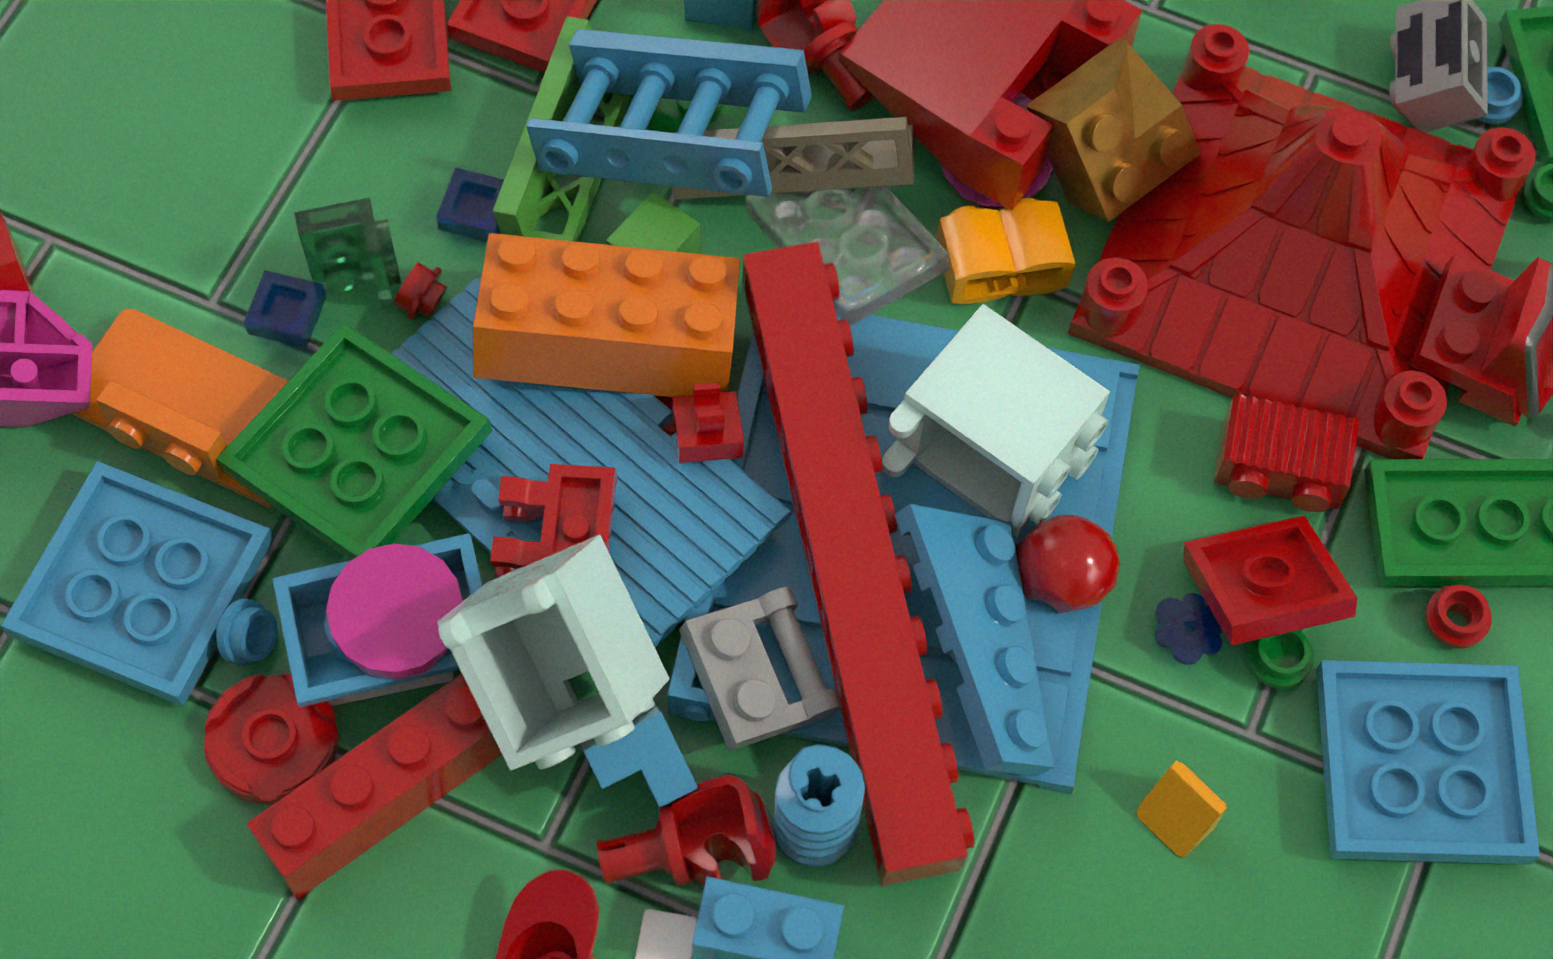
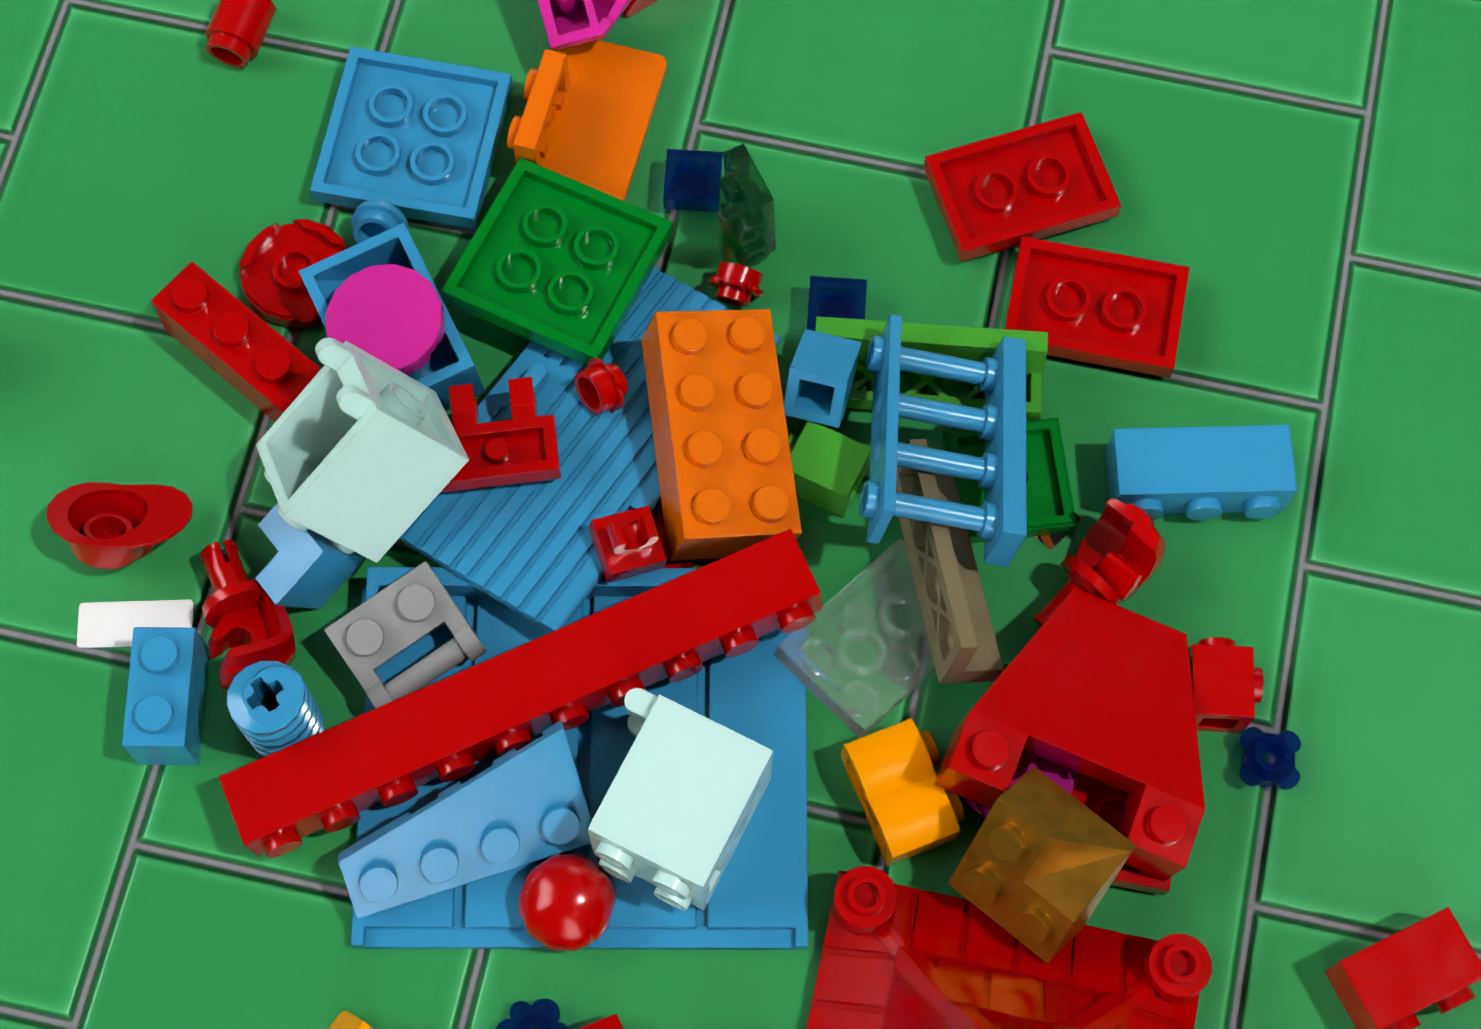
camera: 80 degrees right, 5 degrees up
none -> red plate [575,358,628,415]
none -> dark azure brick [784,329,862,428]

